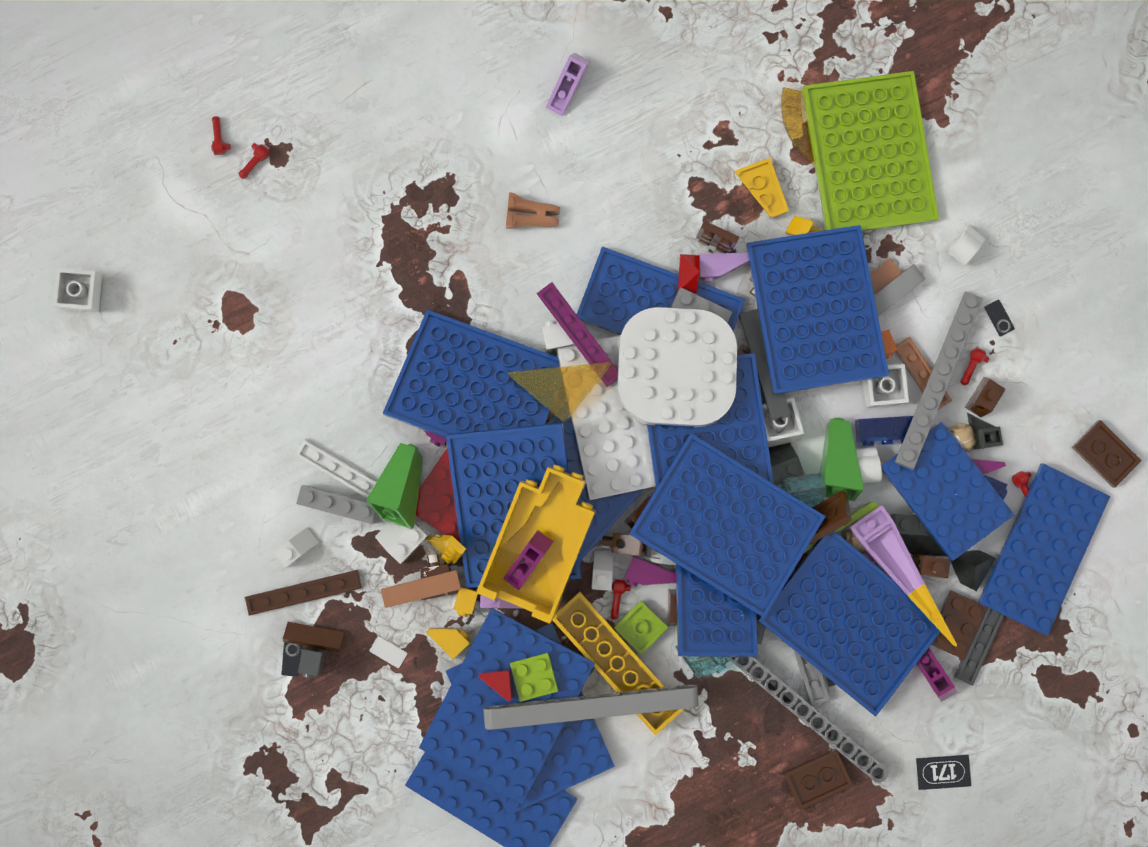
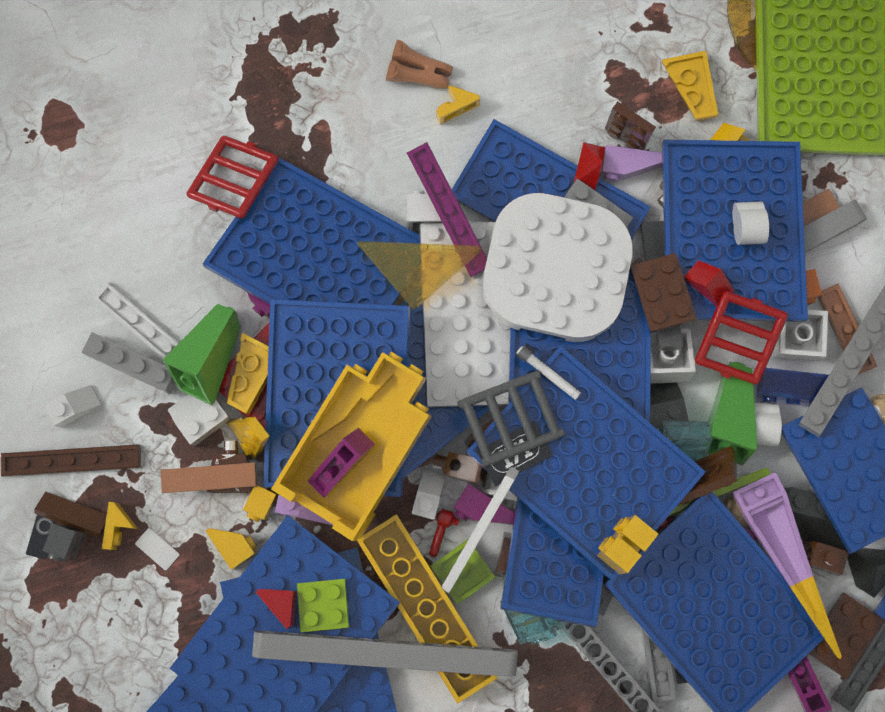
camera: 15 degrees right, 5 degrees down
none -> yellow slope [102,502,138,550]
none -> red bar [186,135,279,219]
none -> yellow wing [227,333,269,415]
none -> yellow slope [436,85,480,125]
none -> white tile [442,467,519,593]
none -> dark grey bar [457,371,565,467]
none -> black sticker [476,421,553,486]
none -> white piece [516,343,581,400]
none -> yellow piece [597,515,658,574]
none -> reddish brown plate [630,253,697,333]
none -> red slope [684,260,734,307]
none -> red bar [695,291,788,385]
none -> white piece [732,201,769,245]

